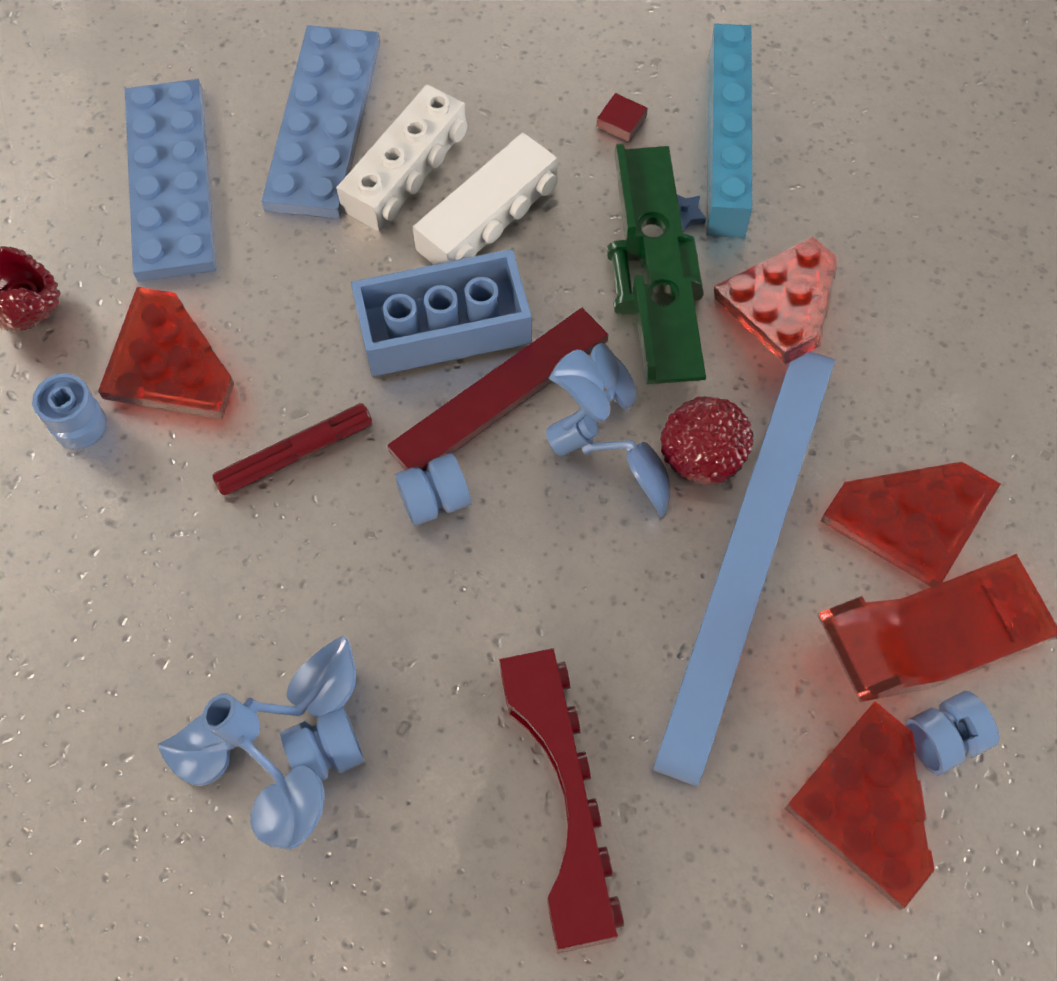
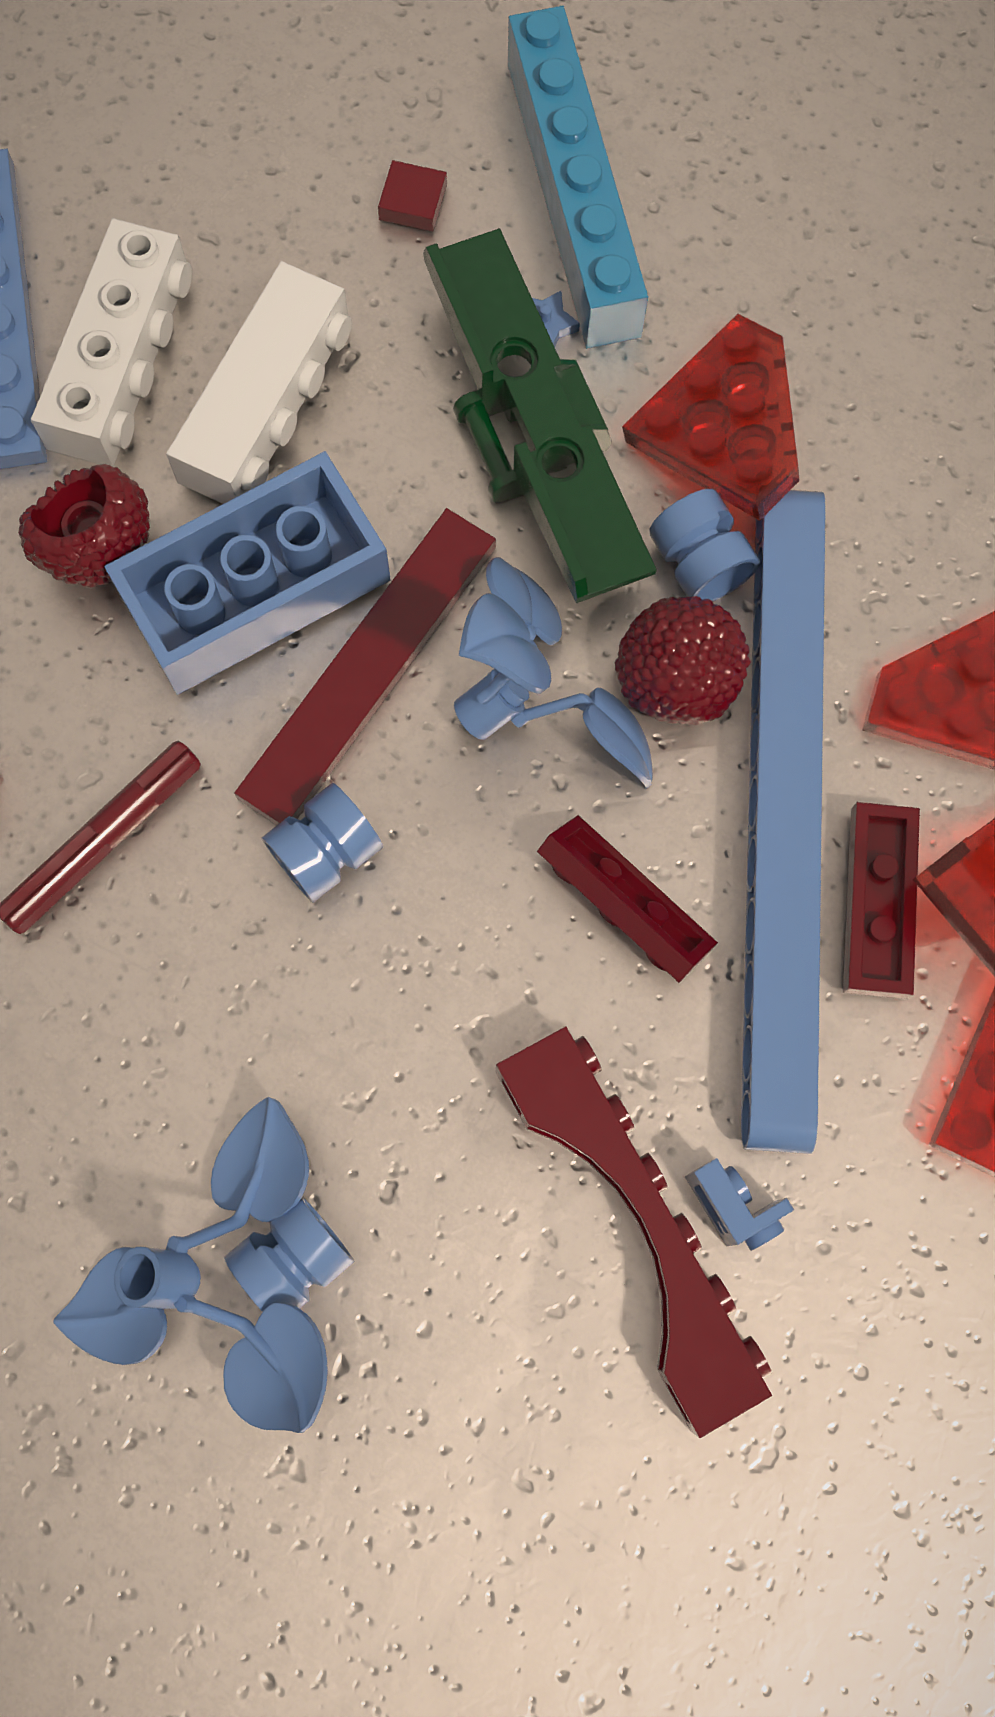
camera: 20 degrees left, 10 degrees up
none -> dark red hair [18,464,150,588]
none -> dark red plate [537,815,718,983]
none -> medium blue wheel [649,489,760,602]
none -> medium blue bracket [685,1158,794,1251]
none -> dark red plate [843,802,920,999]

